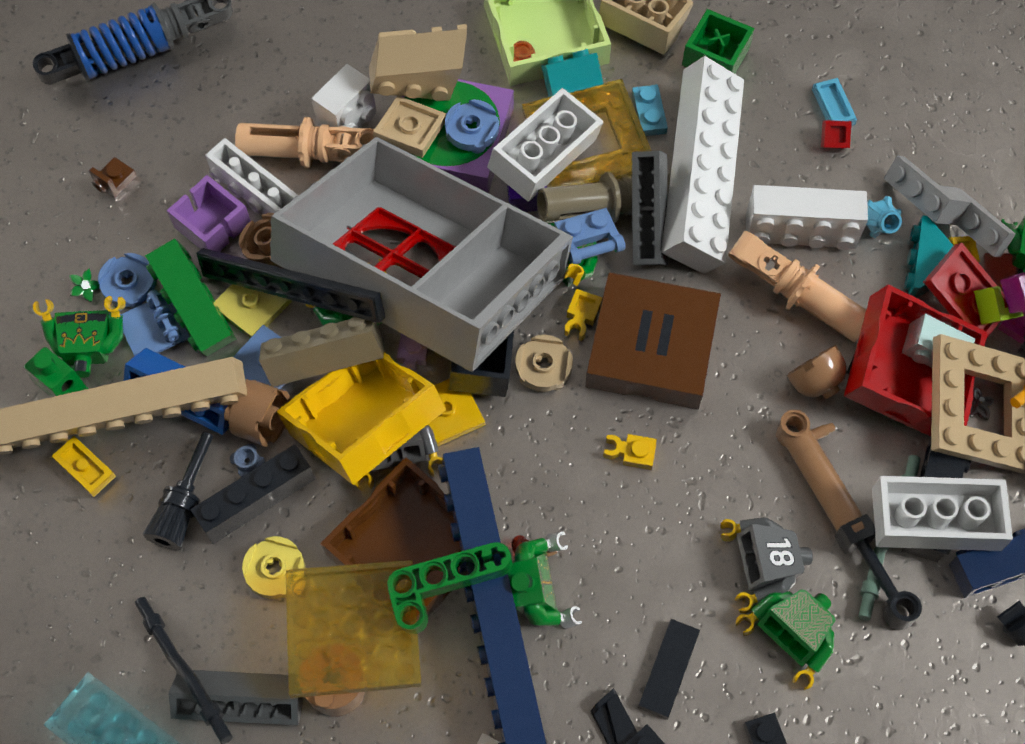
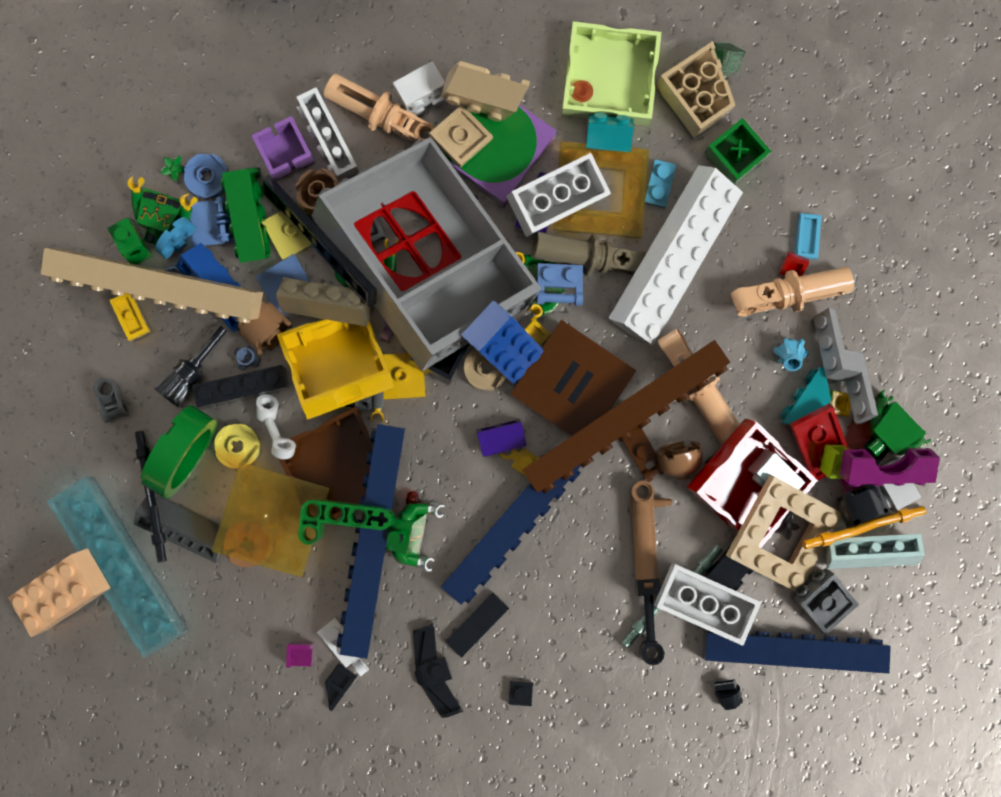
camera: 15 degrees right, 20 degrees up
reddish brown bracket [89,157,137,198] -> none
medium blue plate [445,99,499,153] -> none
dark grey brick [632,151,668,265] -> none
dark grey torso [720,517,813,613] -> none
green torso [735,589,836,690] -> none
white brick [746,185,868,250] -> none
none -> dark grey piece [93,378,129,423]
none -> green brick [140,405,217,499]
none -> dark azure plate [155,217,197,259]
none -> white piece [254,394,296,459]
none -> dark blue brick [441,465,581,605]
none -> blue brick [461,300,544,384]
none -> dark purple hinge [476,419,527,457]
none -> reddish brown brick [522,340,731,494]
none -> reddish brown plate [622,426,665,483]
none -> light nougat piece [731,267,854,317]

